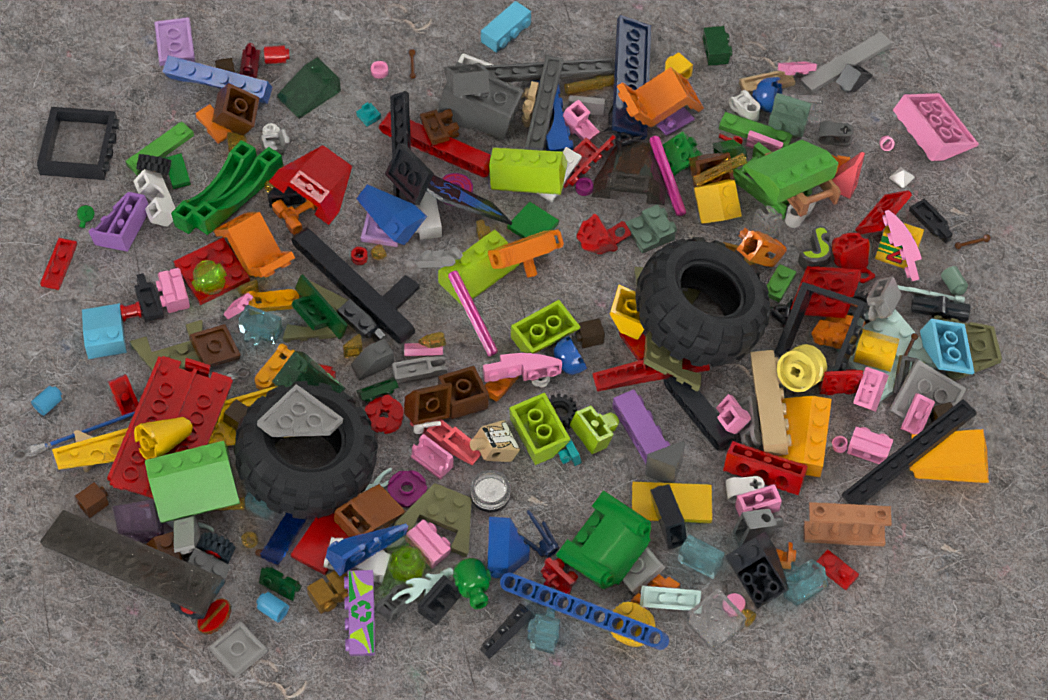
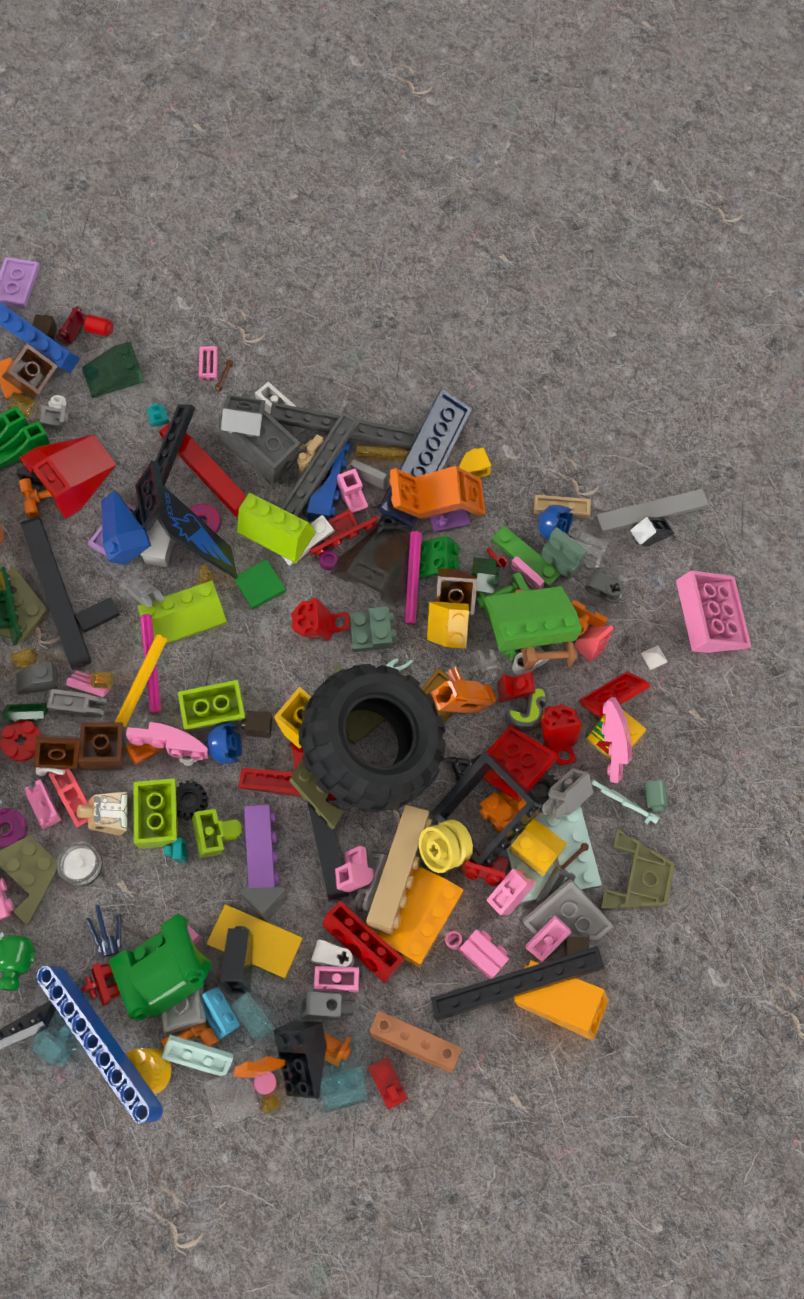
camera: 20 degrees right, 10 degrees up
black hinge [337,299,385,342] -> none
red bush [351,247,368,265] -> none
bright pink tile [371,61,388,79] -> none
clear yellow hinge [371,244,387,260] -> none
reddish brown plate [420,109,459,145] -> none
medium azure brick [481,1,531,53] -> none
orange piece [488,229,564,278] -> none
blue wedge [488,517,530,578] -> none
clear yellow pin [693,153,748,187] -> none
dark green brick [702,26,733,66] -> none
white piece [728,90,760,122] -> none
bright green plate [767,264,796,303] -> none
bright pink plate [778,61,817,75] -> none
bright pink hinge [879,136,895,151] -> none
black hinge [909,199,953,244] -> none
black piece [911,296,971,321] -> none
medium azure slope [920,319,975,375] -> none
reddish brown hinge [954,234,991,249] -> none
none -> yellow axle [115,634,167,727]
none -> bright pink tile [199,346,218,381]
none -> medium azure bracket [202,987,240,1041]
none -> orange slope [234,1056,285,1078]
none -> red slope [497,672,536,703]

